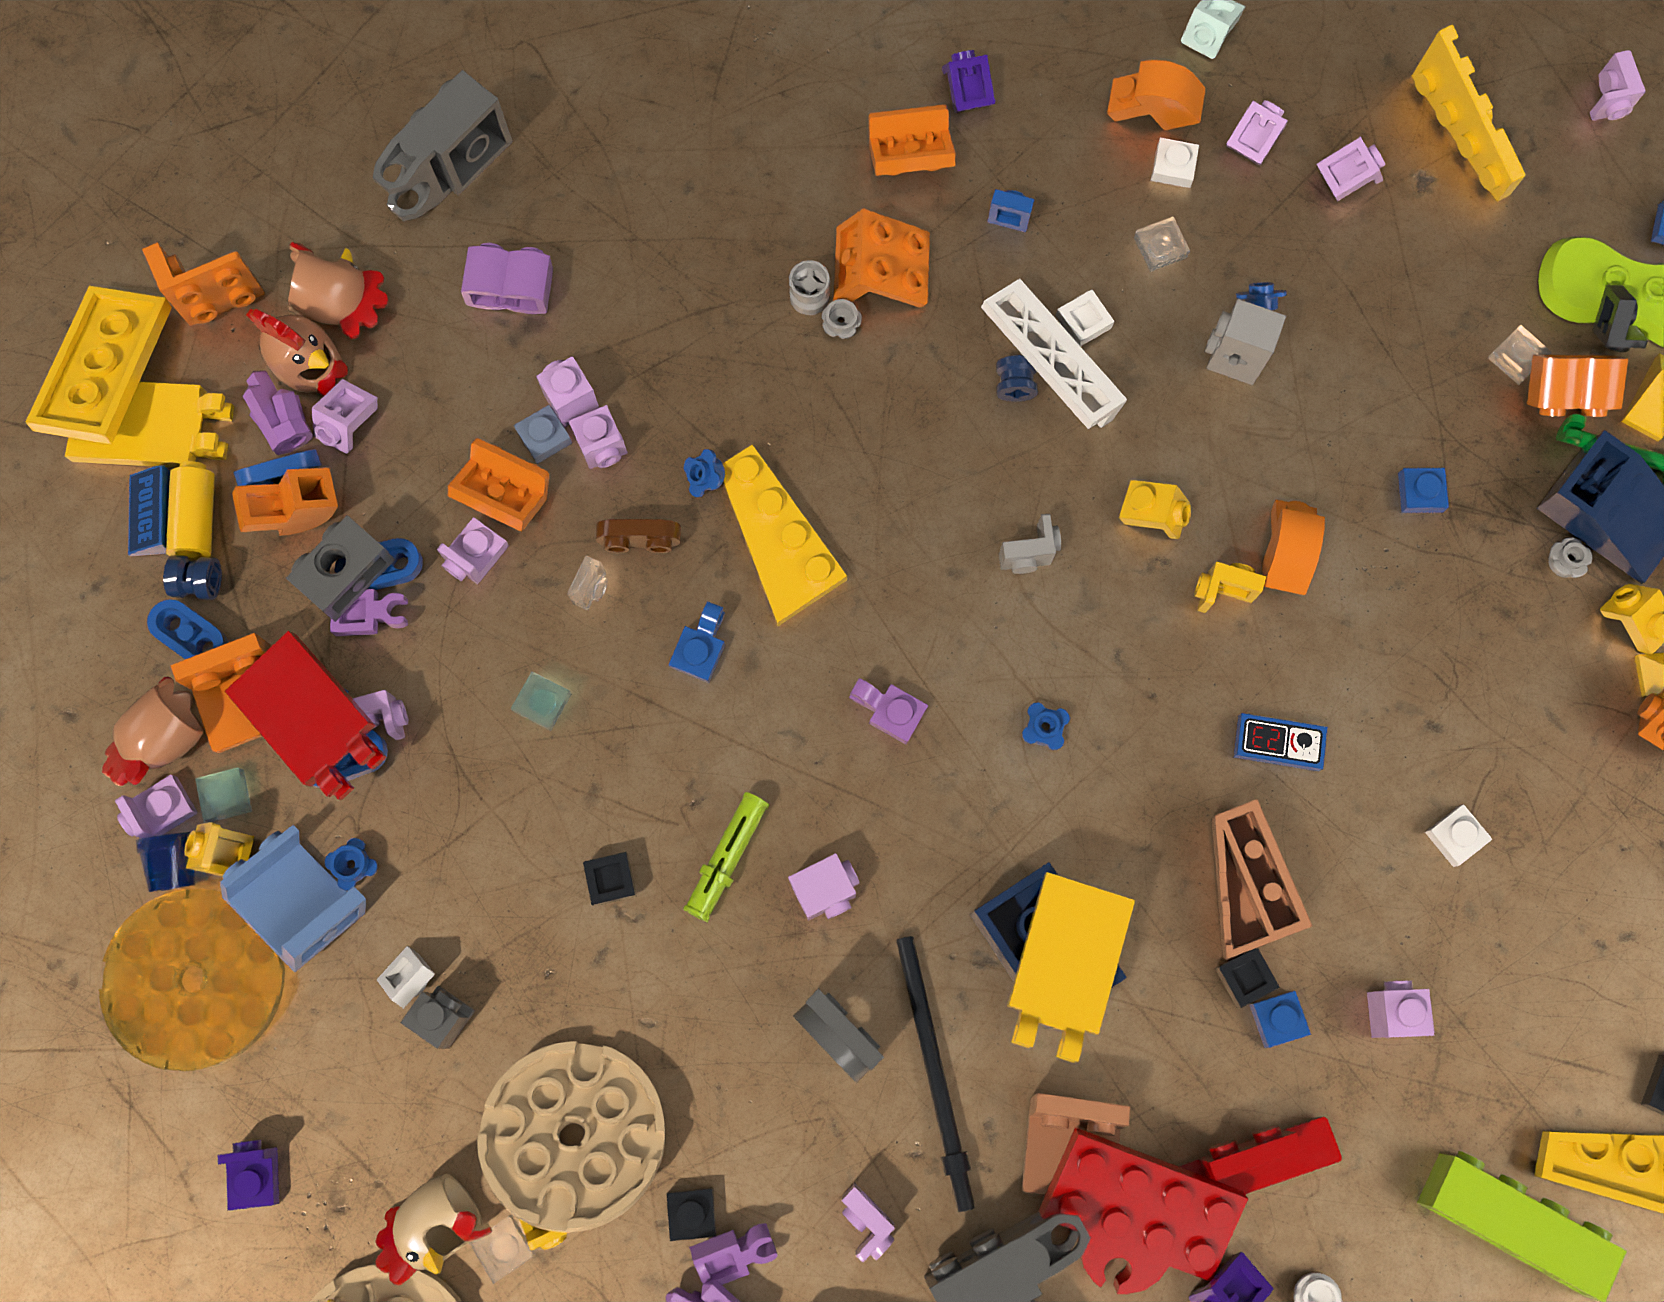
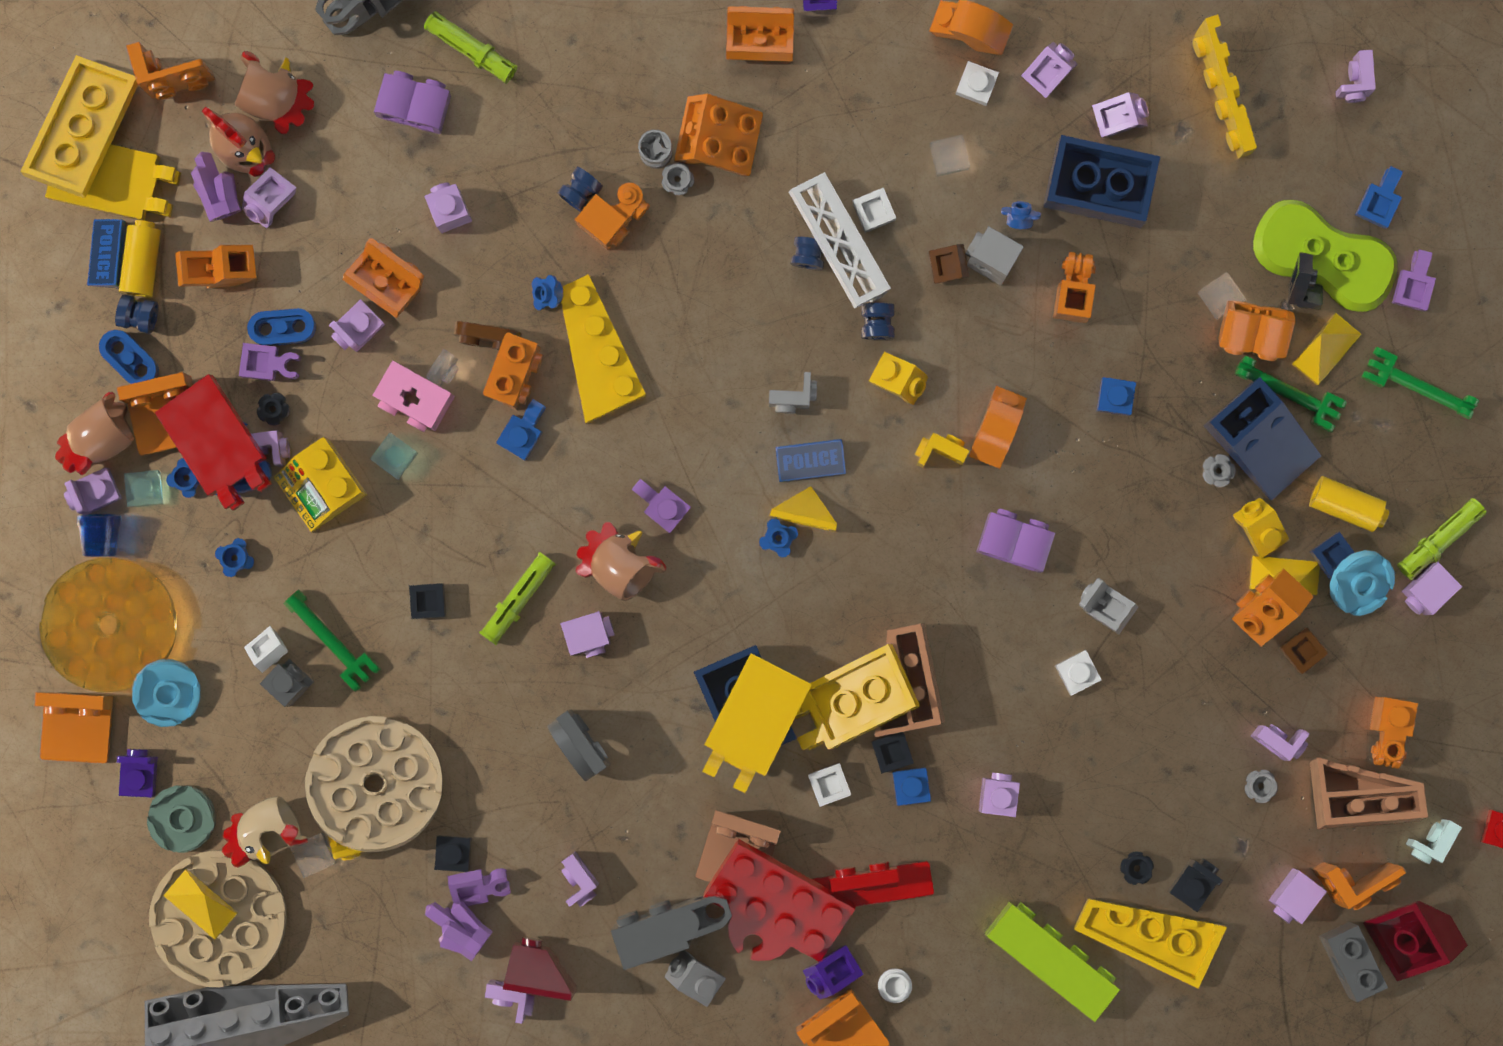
camera: 15 degrees right, 10 degrees up
yellow bracket [185,822,255,877] -> none
medium blue panel [220,825,366,972] -> none
blue plate [233,449,322,486] -> none
dark grey brick [286,515,395,622] -> none
sand blue plate [513,405,572,464] -> none
lavender bracket [569,405,627,469] -> none
black bar [896,936,975,1212] -> none
blue plate [987,189,1035,232] -> none
tile [1233,713,1328,772] -> none
none -> orange bracket [35,692,113,763]
none -> medium azure tile [132,659,200,727]
none -> sand green tile [147,785,216,853]
none -> blue plate [166,458,200,498]
none -> black plate [257,393,290,426]
none -> yellow slope [274,436,367,532]
none -> green hinge [283,589,381,692]
none -> bright pink brick [372,360,455,432]
none -> lime pin [424,11,518,84]
none -> orange bracket [483,333,544,410]
none -> dark blue wheel [557,166,603,212]
none -> orange brick [575,182,650,250]
none -> nougat piece [576,522,667,601]
none -> yellow slope [770,486,837,532]
none -> dark blue slope [775,439,846,482]
none -> yellow tile [795,644,920,750]
none -> white plate [808,763,851,807]
none -> dark blue wheel [861,303,895,340]
none -> reddish brown plate [929,244,969,284]
none -> medium lavender brick [976,509,1055,573]
none -> dark blue brick [1043,135,1160,229]
none -> orange brick [1053,251,1096,323]
none -> light grey bracket [1079,578,1138,634]
none -> black plate [1120,851,1154,885]

